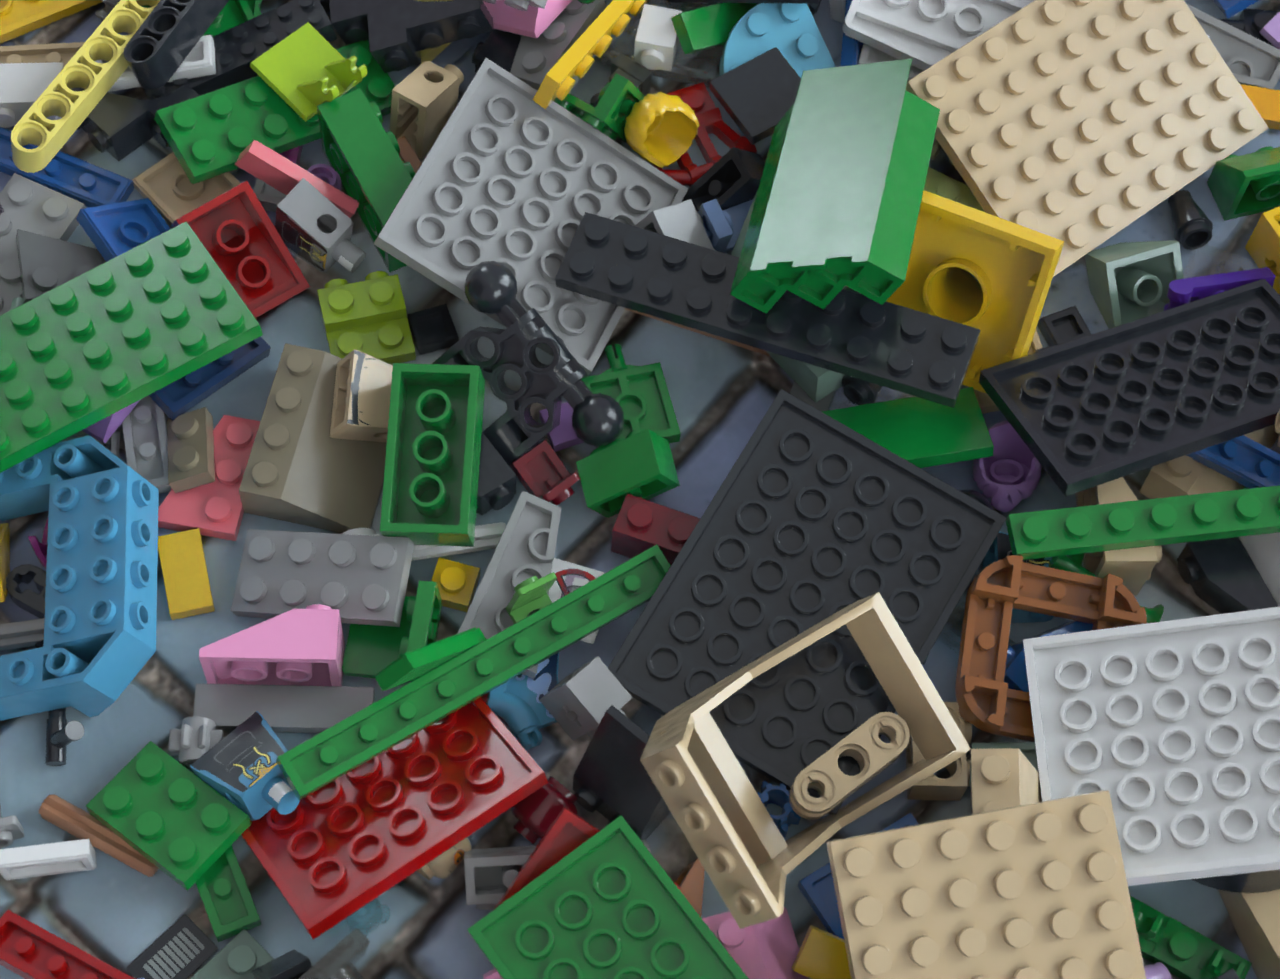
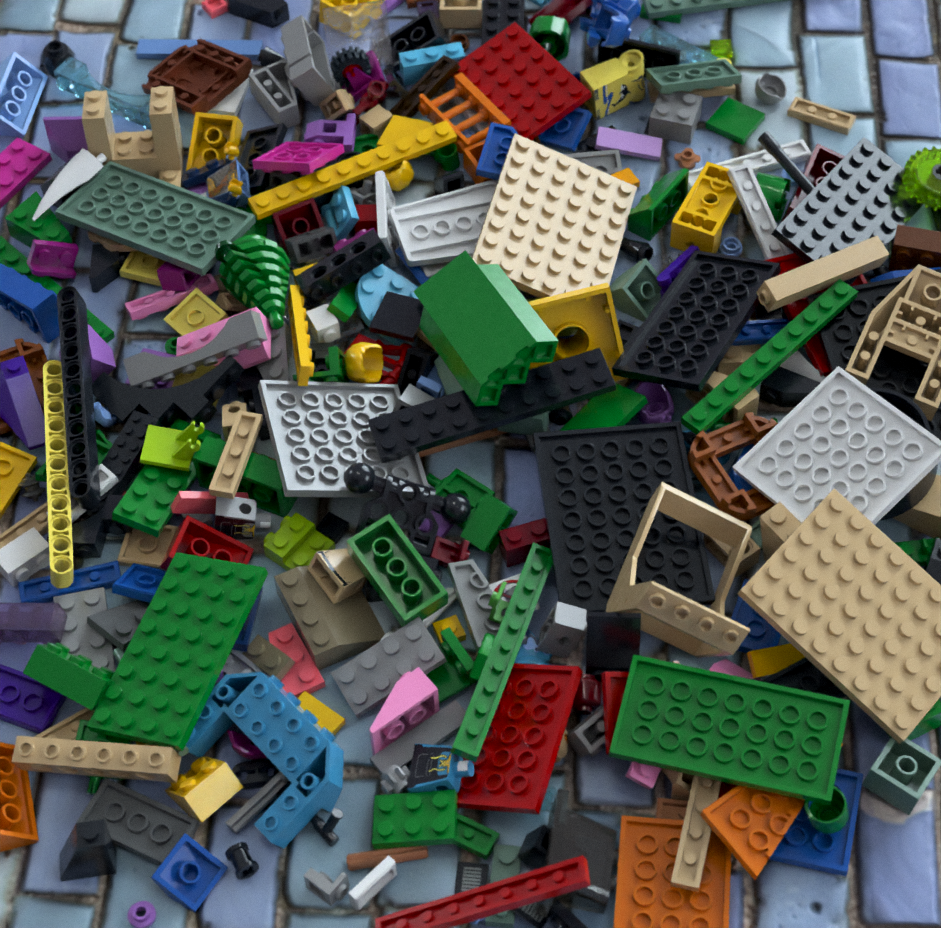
camera: 30 degrees left, 10 degrees down
tan piece [789,712,910,819] -> none
none -> tan plate [208,410,263,499]

